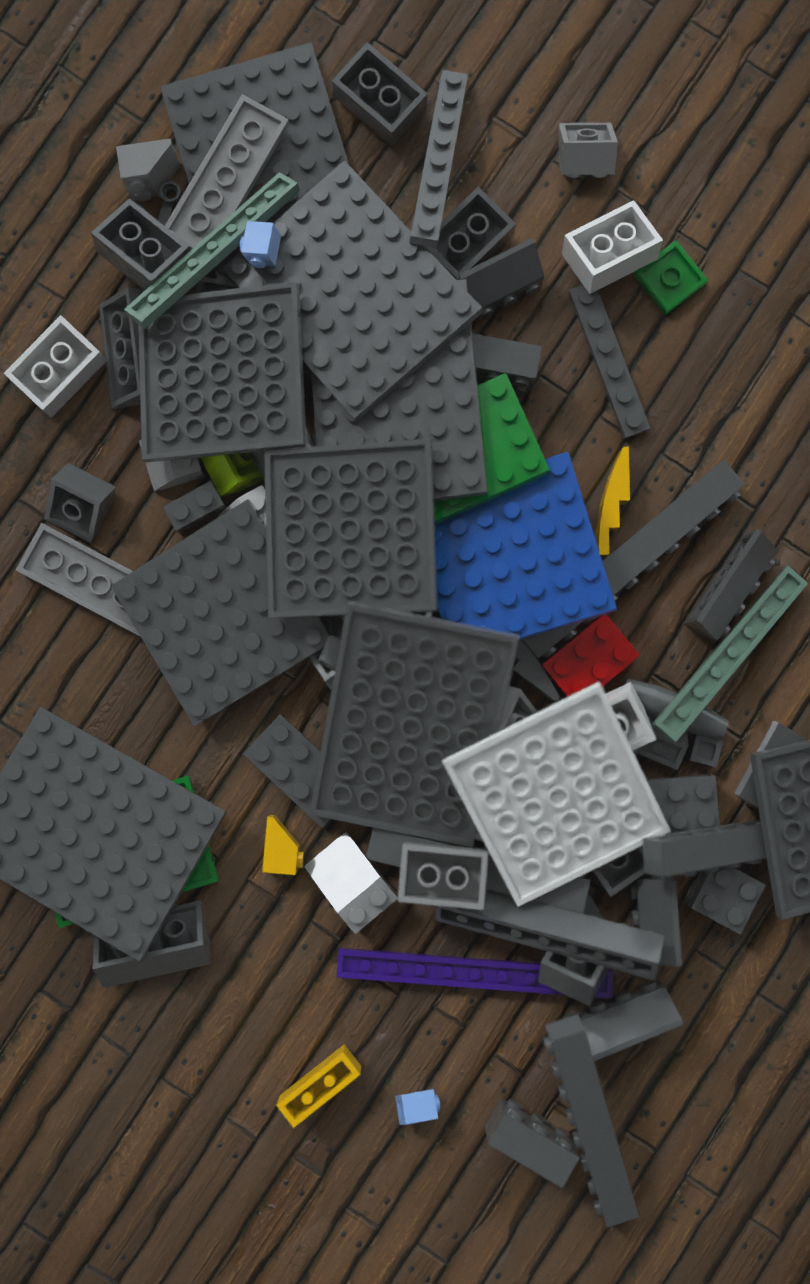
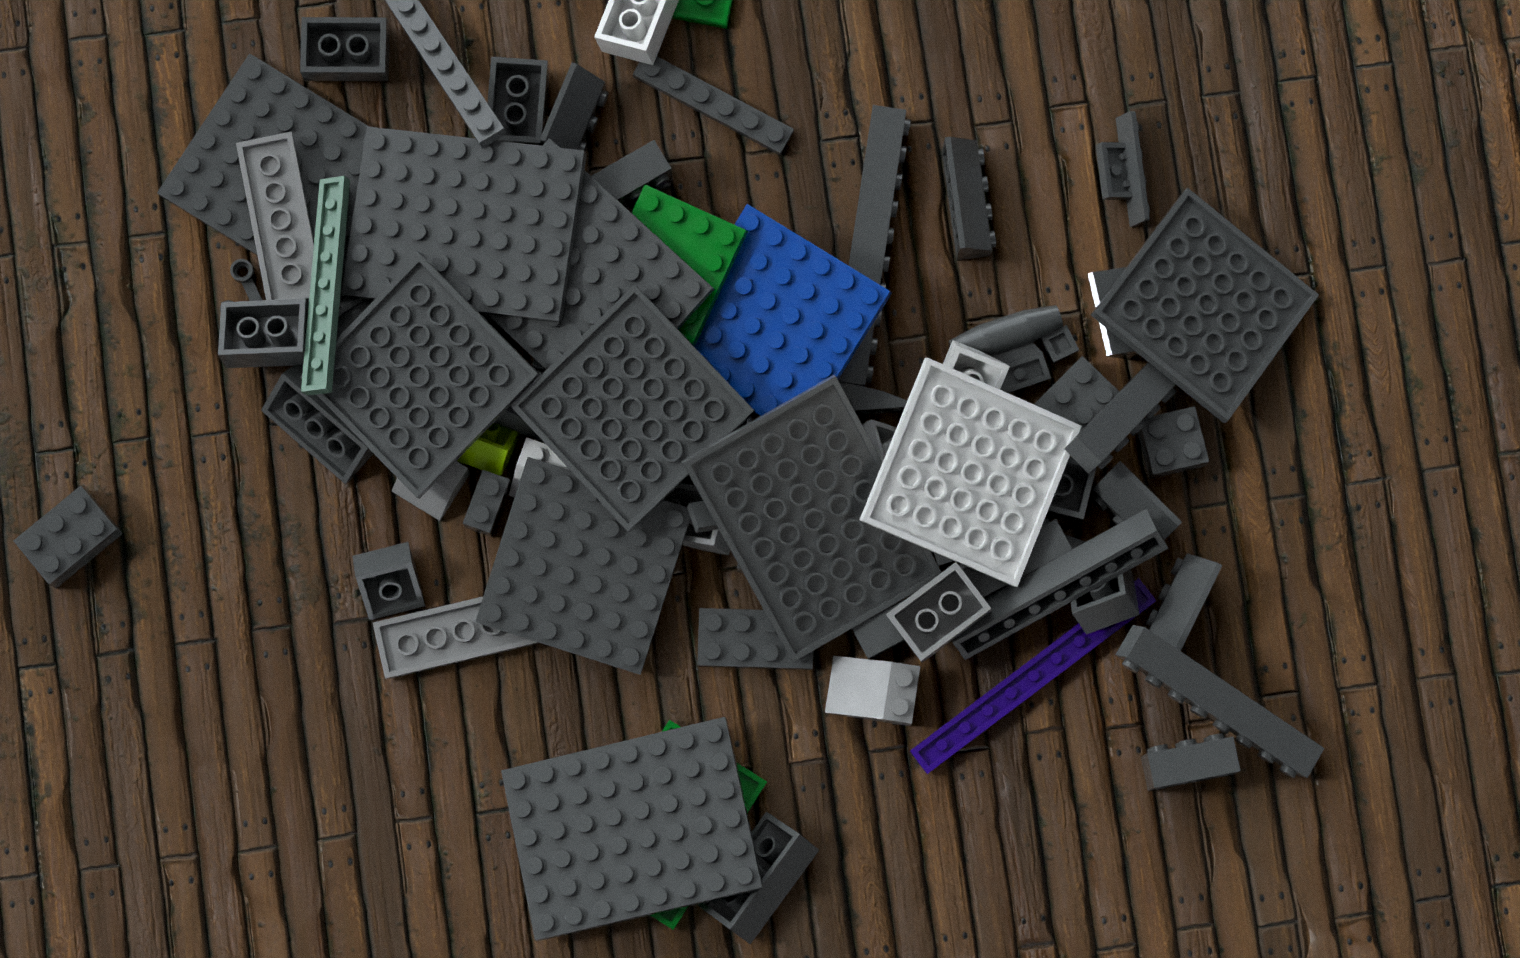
camera: 40 degrees left, 5 degrees down
white brick [4,315,107,418] -> none
light grey slope [116,139,180,201] -> none
light blue brick [240,221,281,268] -> none
yellow slope [262,815,304,875] -> none
yellow brick [276,1044,361,1128] -> none
light blue brick [395,1089,440,1125] -> none
red brick [541,614,640,699] -> none
yellow slope [595,447,630,558] -> none
sand green plate [651,565,808,743] -> none

